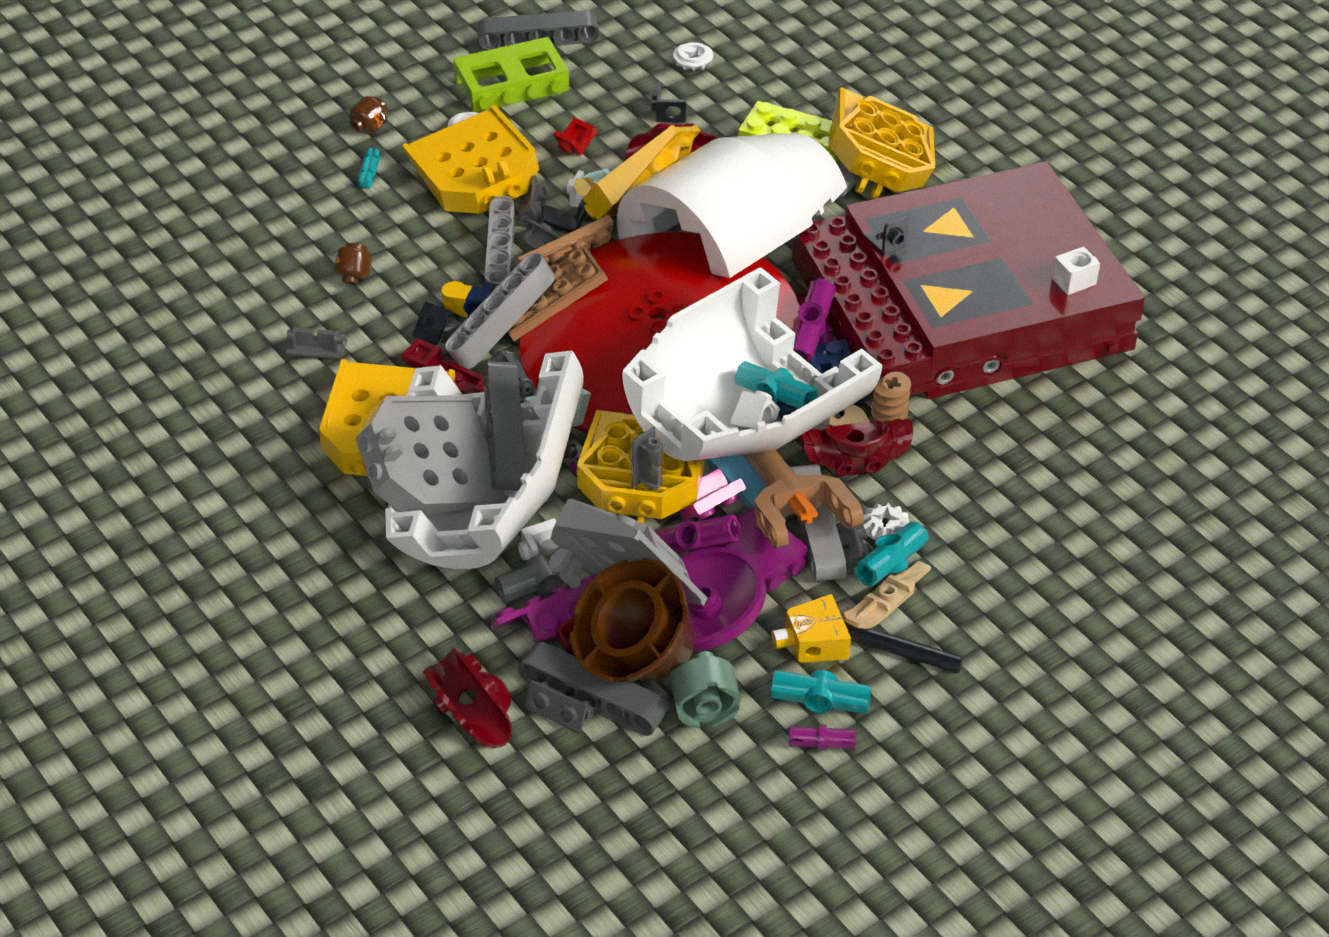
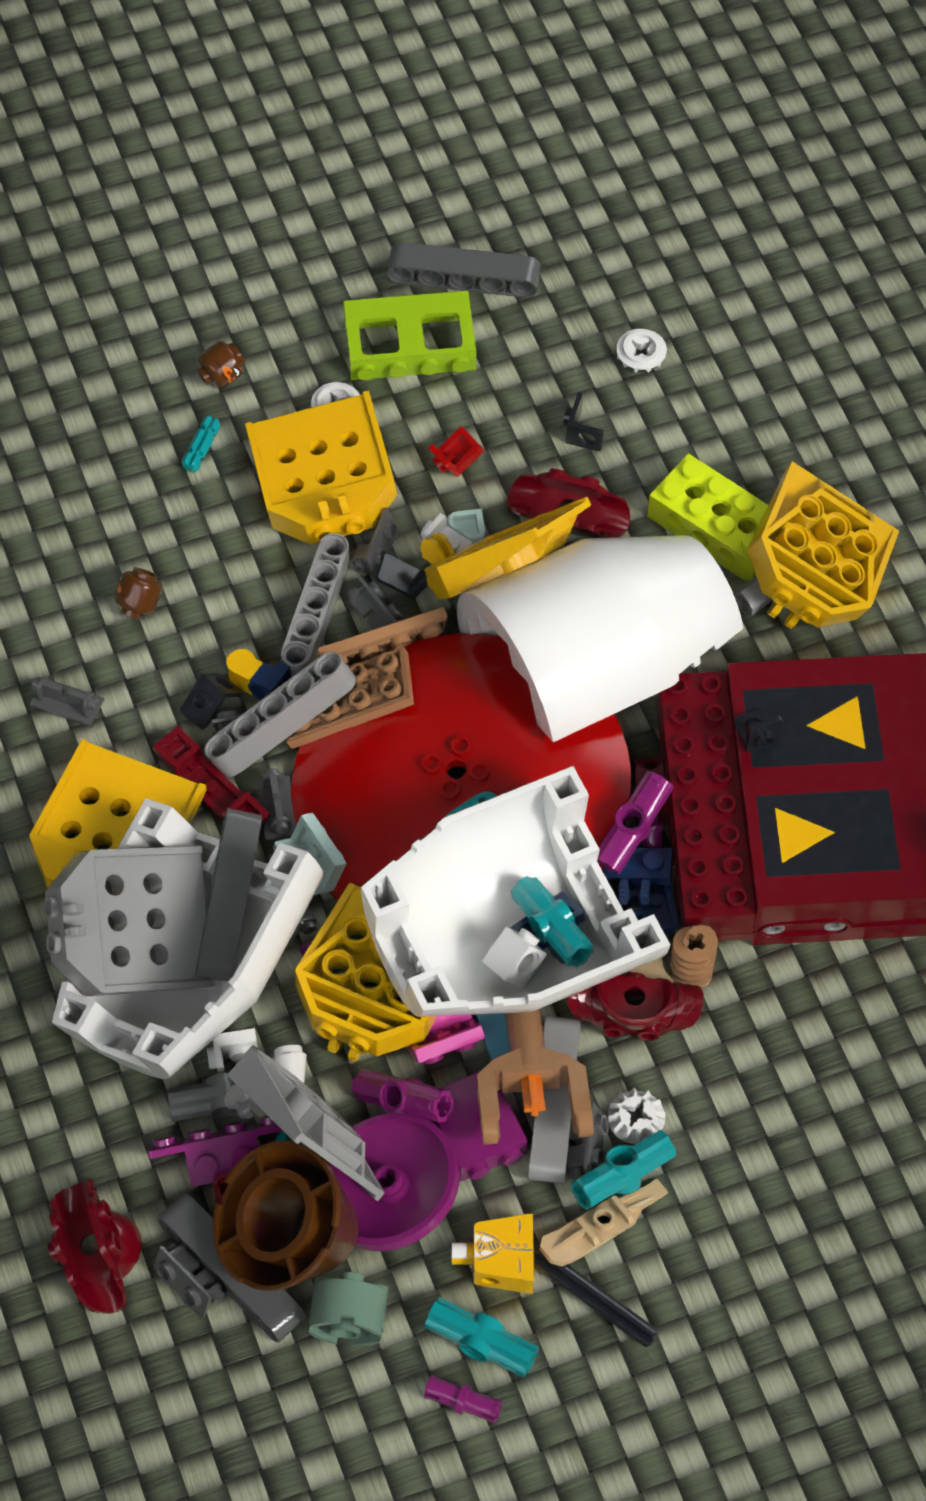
camera: 15 degrees right, 15 degrees up
dark grey hinge [631,427,663,490] -> none

